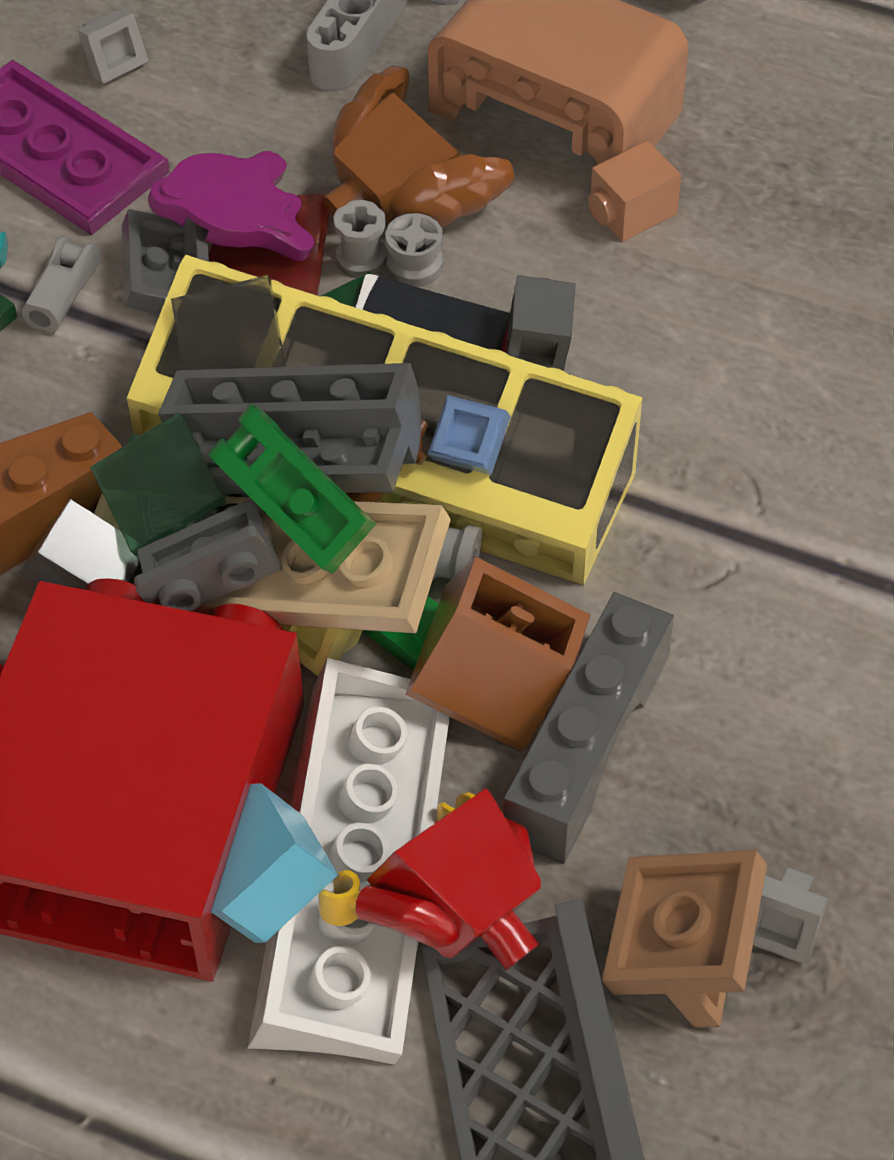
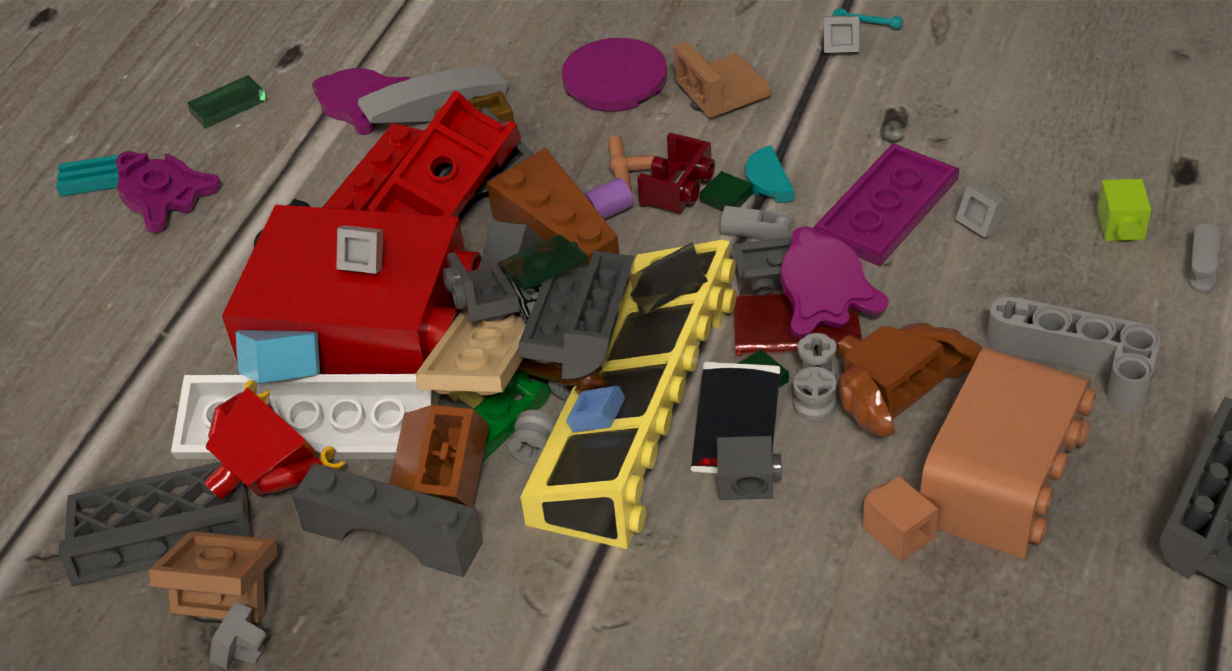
camera: 90 degrees right, 10 degrees down
green plate [208,404,376,573] -> none
none -> light grey tile [337,225,384,274]

